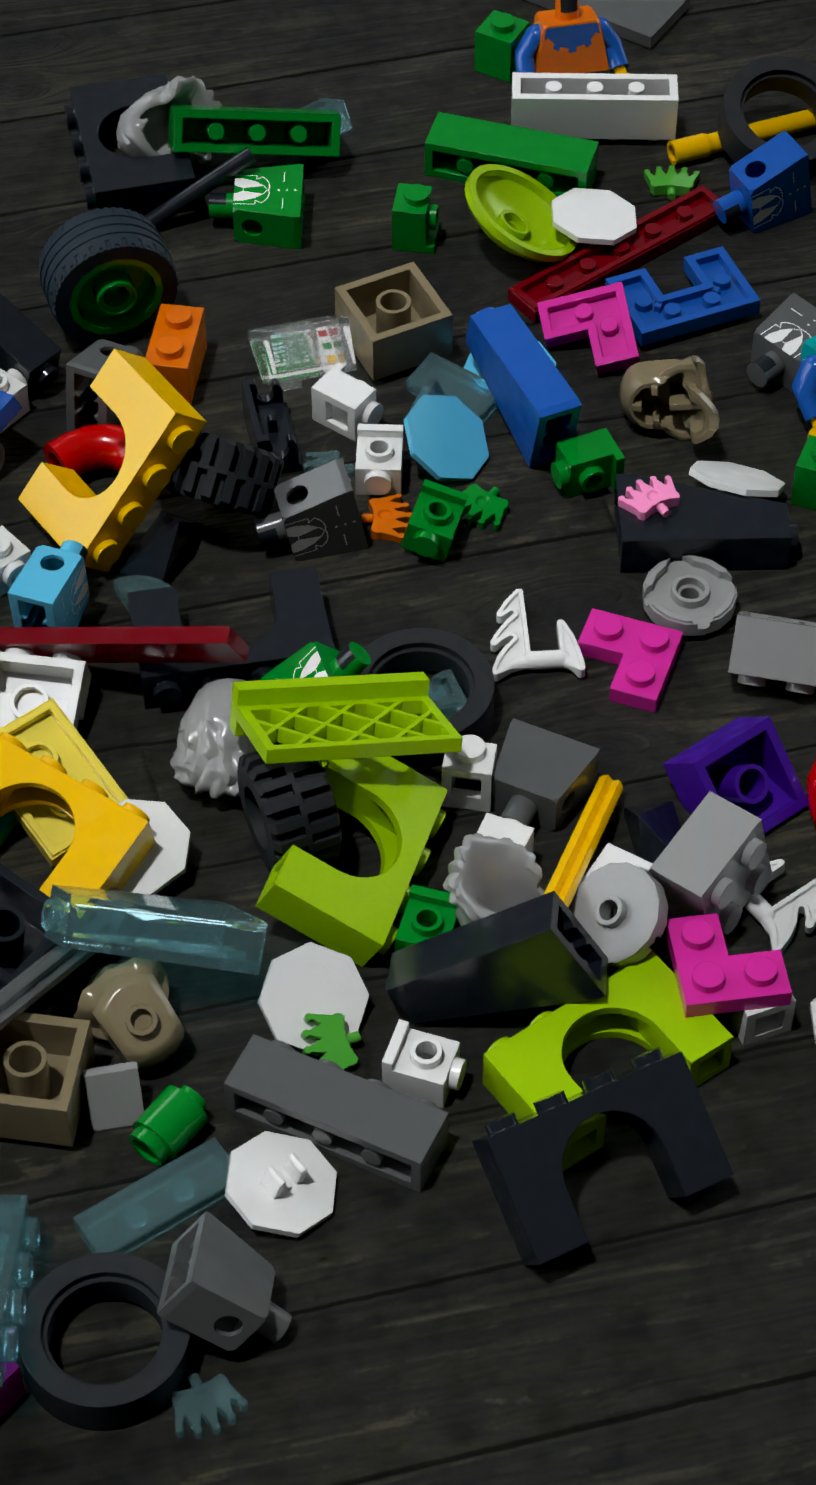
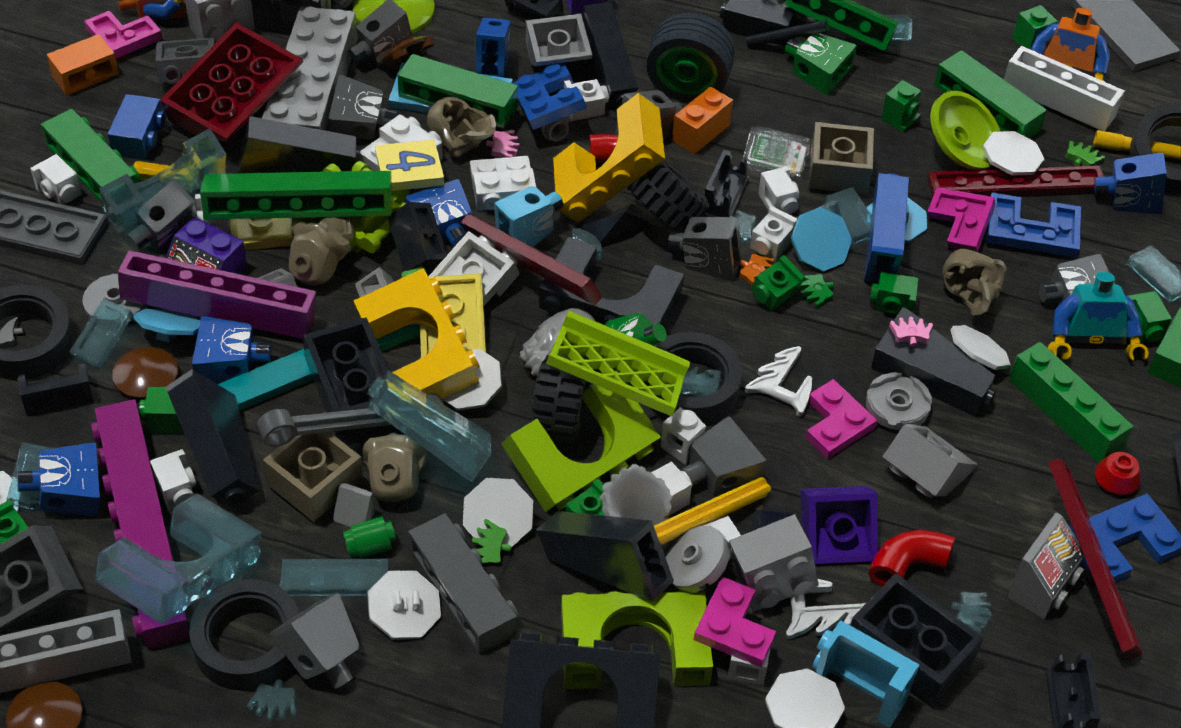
camera: 30 degrees right, 0 degrees up
white brick [382,1019,467,1108] -> none

